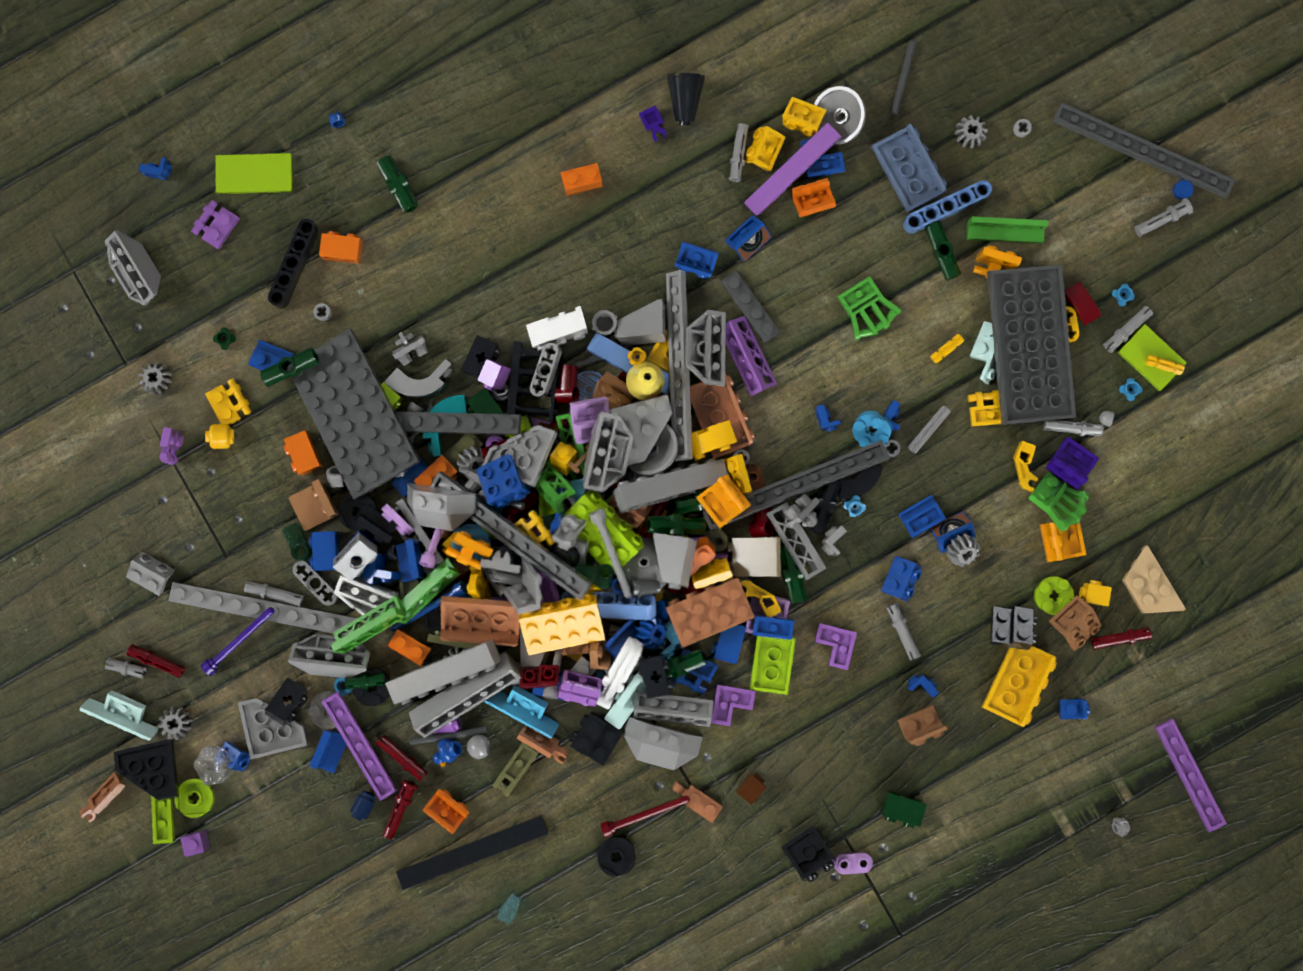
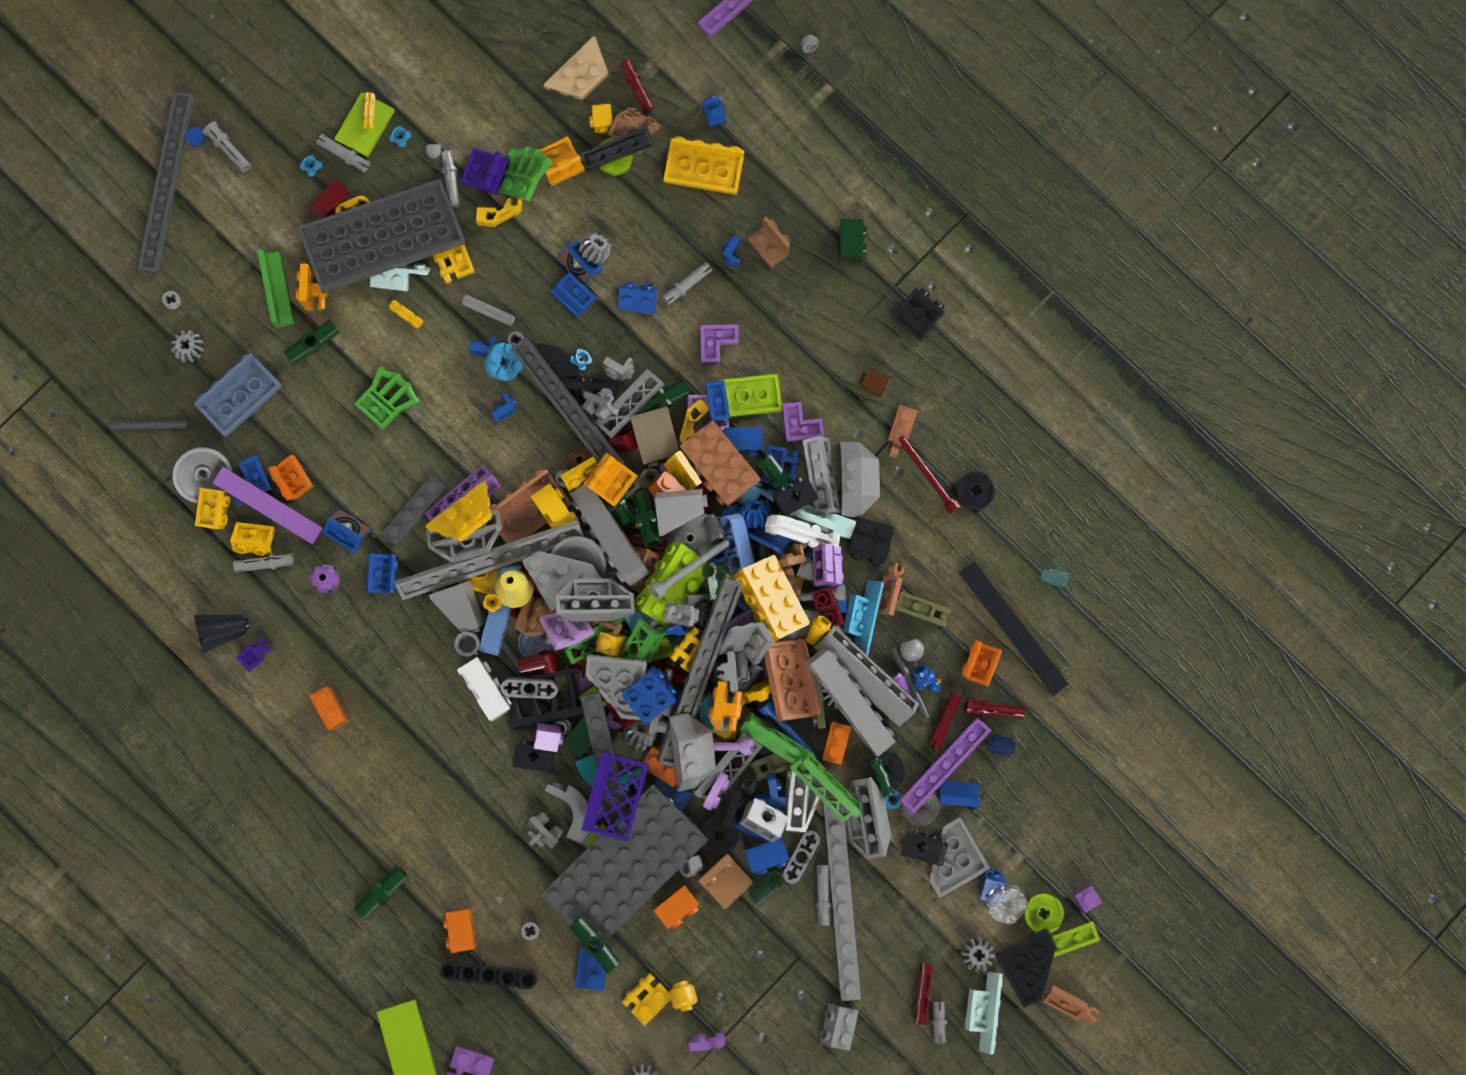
camera: 110 degrees left, 5 degrees down
dark purple piece [201,607,275,676] -> none
dark green plate [213,327,236,350] -> none
blue hinge [329,111,346,128] -> none
blue panel [396,539,425,583] -> none
lavender plate [834,852,873,874] -> none
medium blue beam [903,180,992,233] -> none
plate [990,606,1037,650] -> none
none -> medium lavender brick [310,564,340,593]
none -> yellow wing [425,481,492,542]
none -> black tile [580,127,653,172]
none -> dark purple fence [581,751,649,842]
none -> yellow cone [805,616,831,645]

